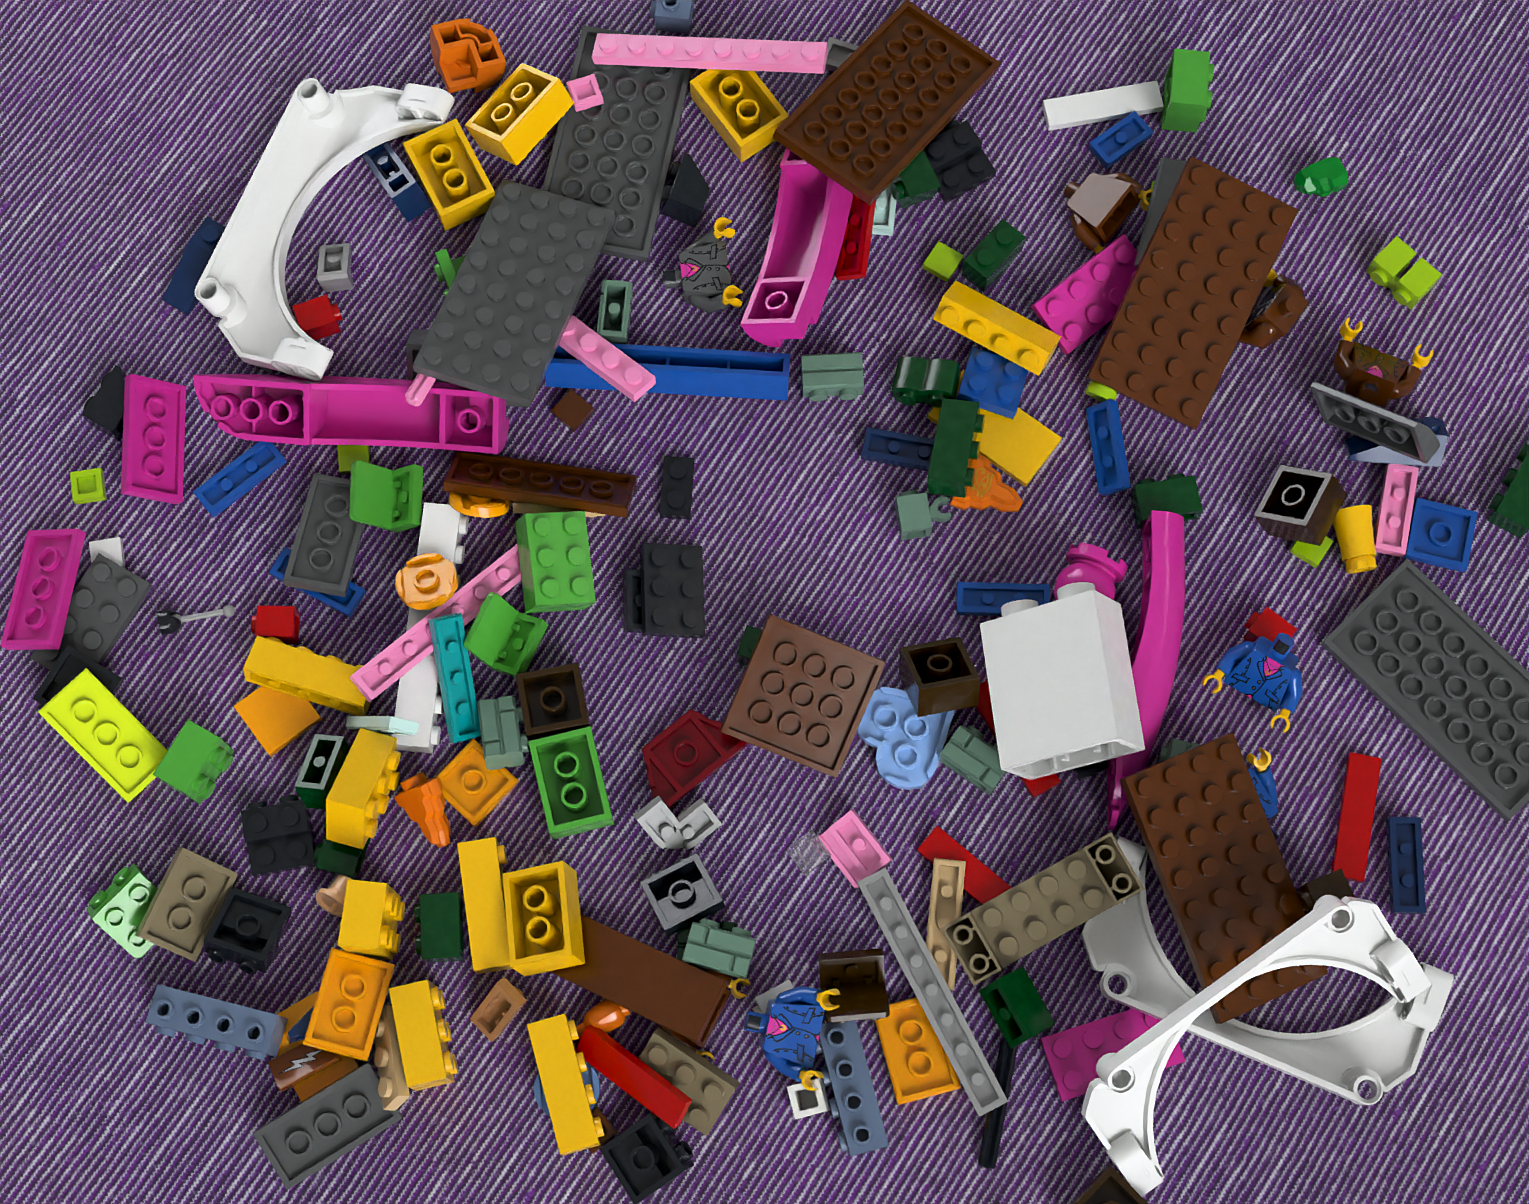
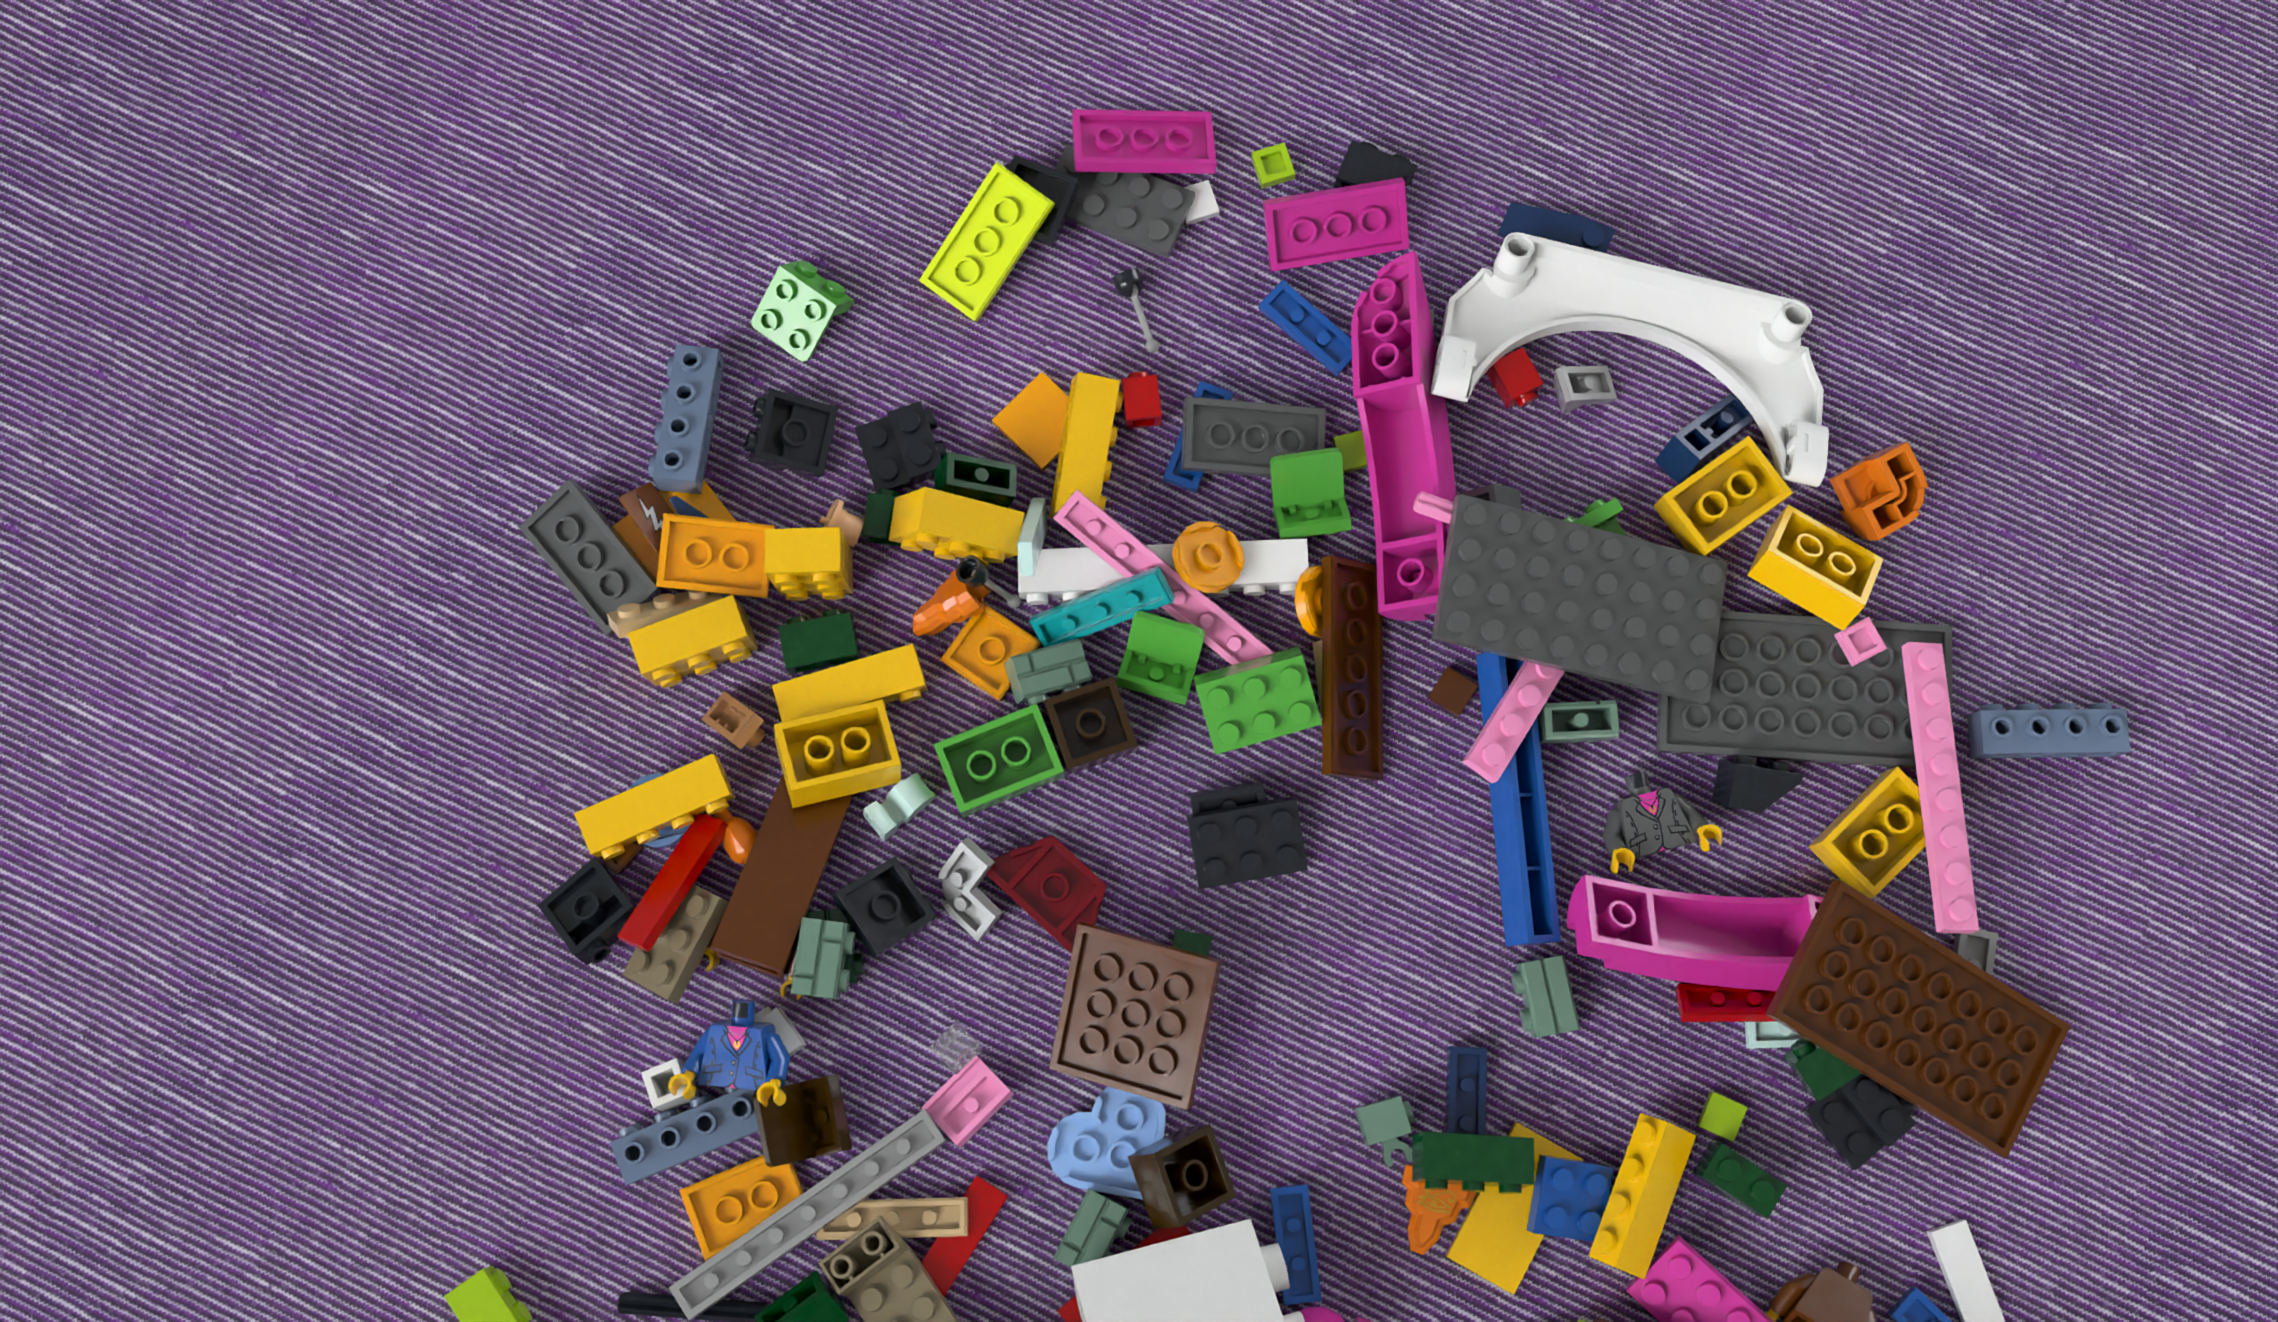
camera: 80 degrees right, 5 degrees up
dark tan plate [135,846,238,962] -> none
bright green brick [153,719,234,804] -> none
black plate [660,456,695,520] -> none
dark green brick [892,357,961,408] -> none
none -> light aqua leg [863,773,936,841]
none -> black hinge [956,555,1021,608]

